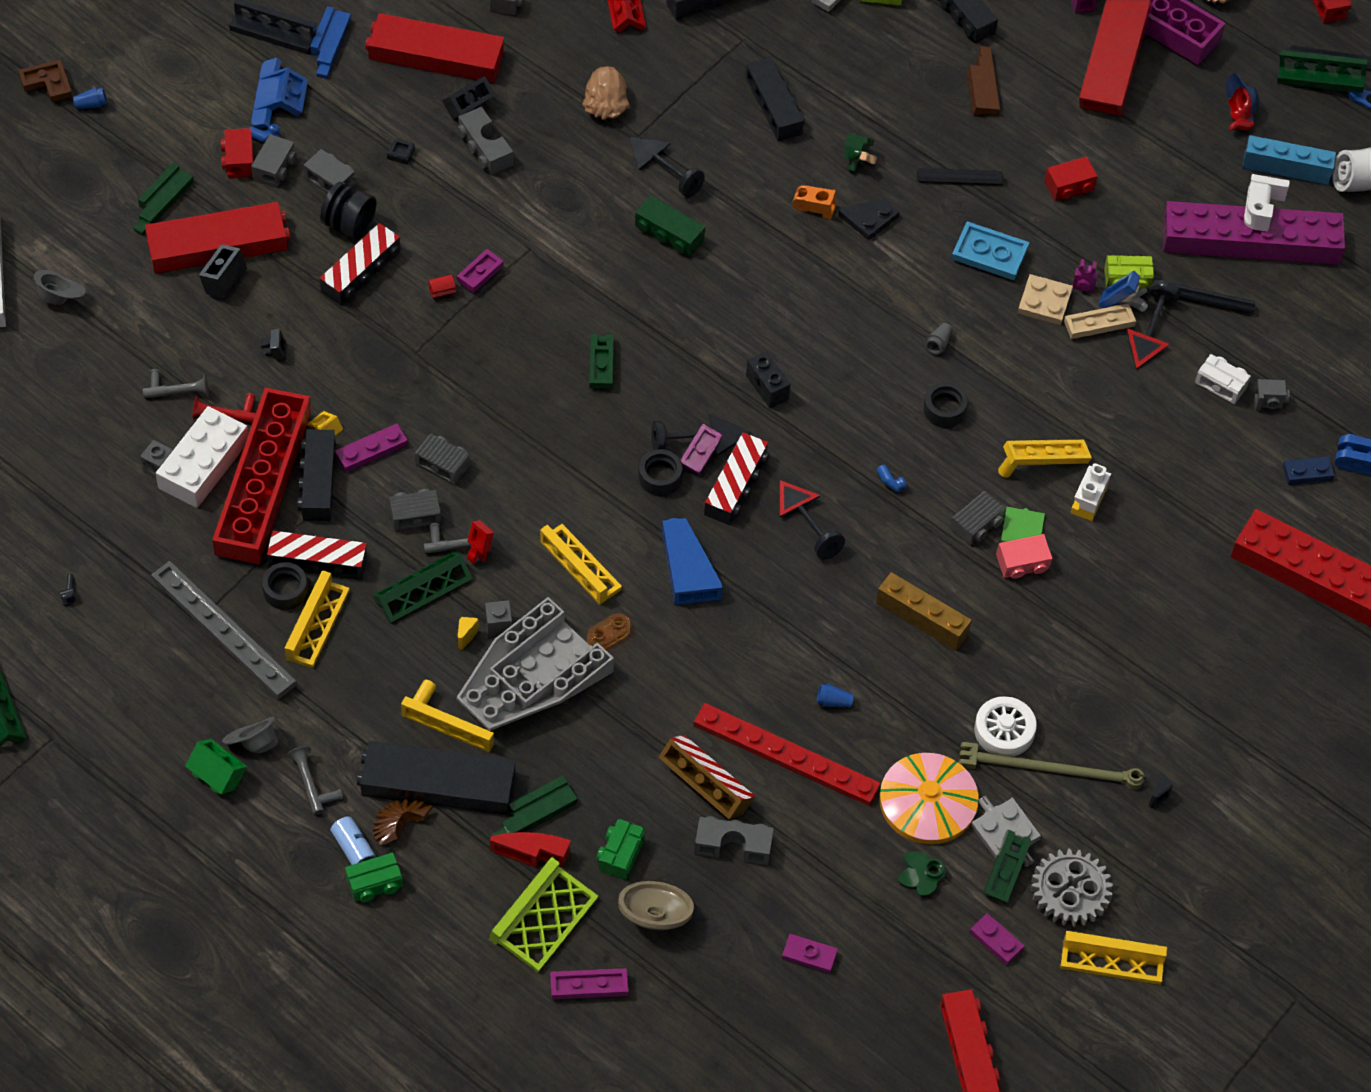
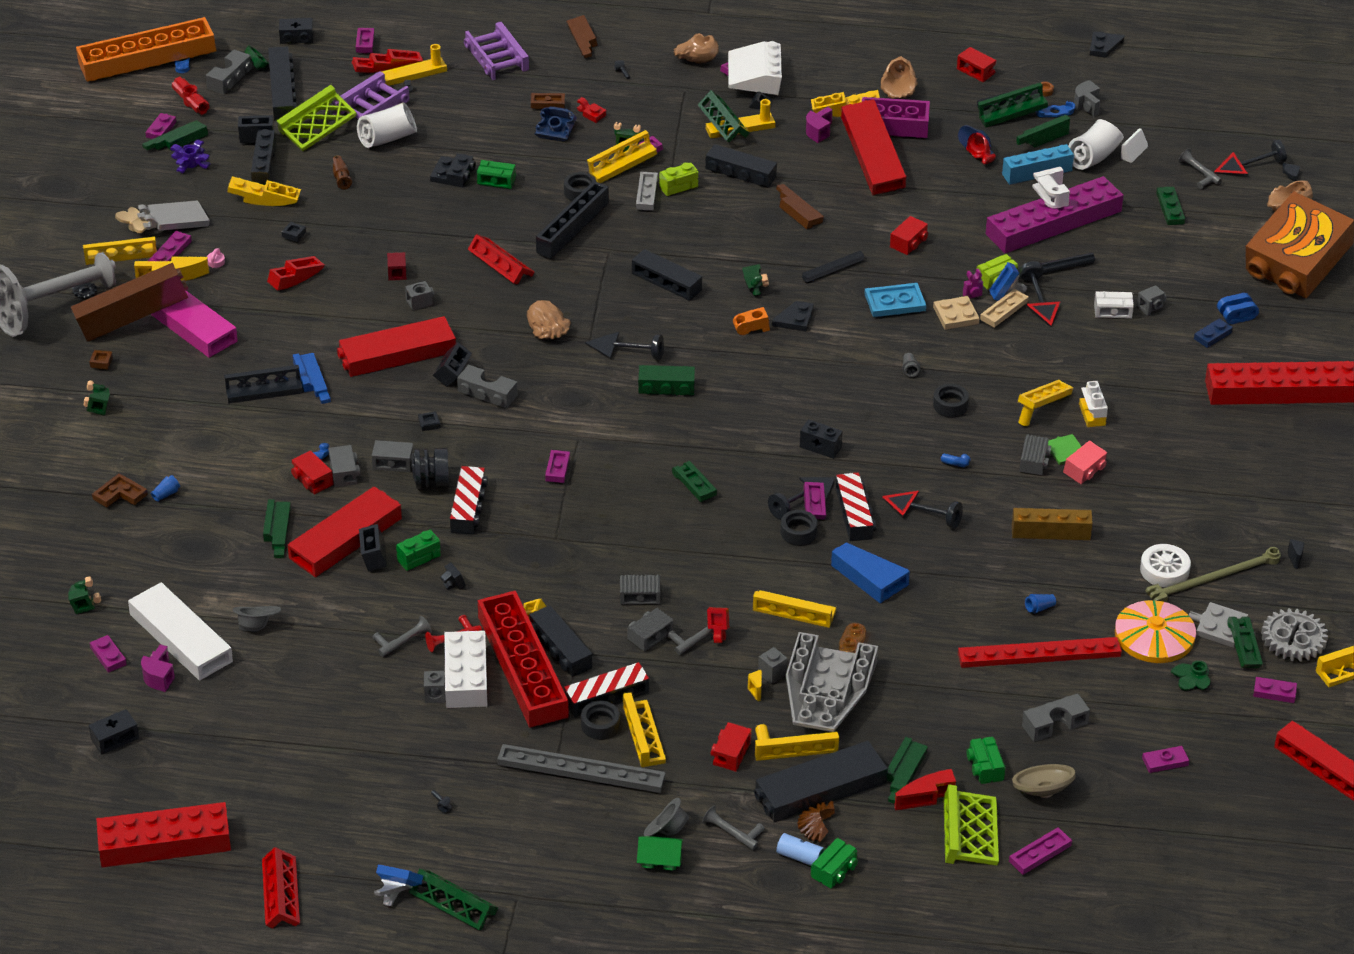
camera: 30 degrees left, 15 degrees down
blue plate [251,58,308,128] -> none
magenta plate [335,424,408,473] -> none
dark green fence [372,552,473,622] -> none
red piece [428,275,456,298] -> none
pearl gold brick [658,735,755,819] -> none
none -> green brick [396,530,441,571]
none -> red brick [711,722,751,772]
none -> dark green piece [1016,115,1070,148]

